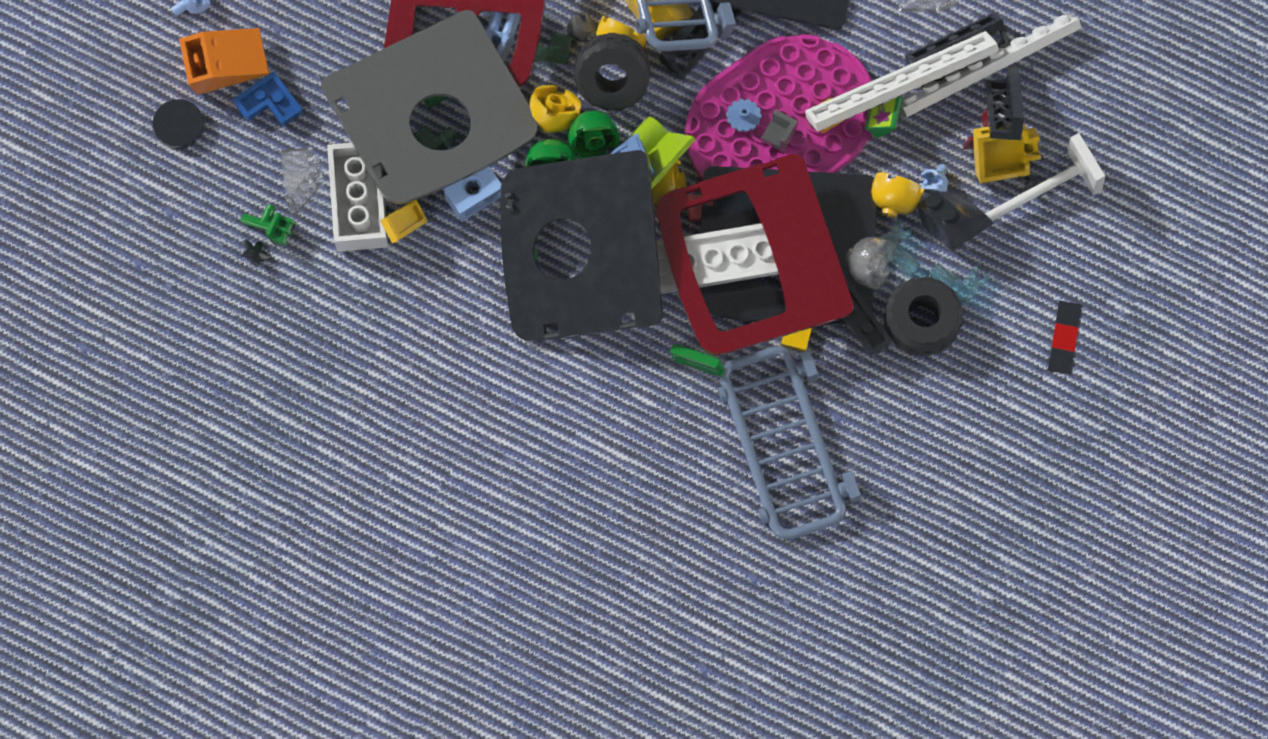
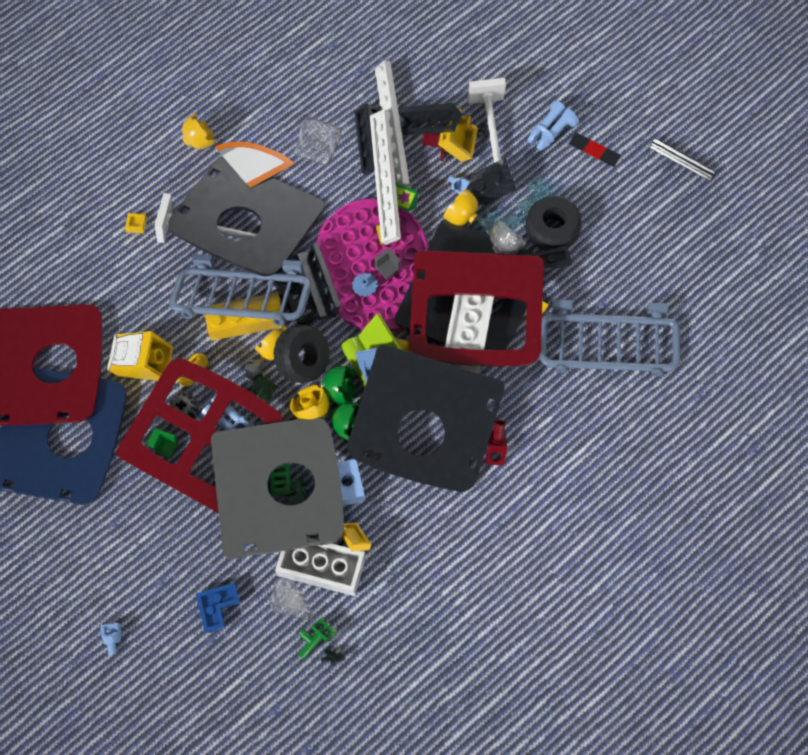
camera: 65 degrees left, 5 degrees down
black tile [153,99,204,149] -> none
orange slope [179,28,270,95] -> none
green tile [670,344,725,377] -> none
none -> green slope [270,463,291,496]
none -> black fence [296,243,341,320]
none -> dark red bracket [485,420,508,466]
none -> light blue piece [528,101,579,151]
none -> axle [650,139,716,181]

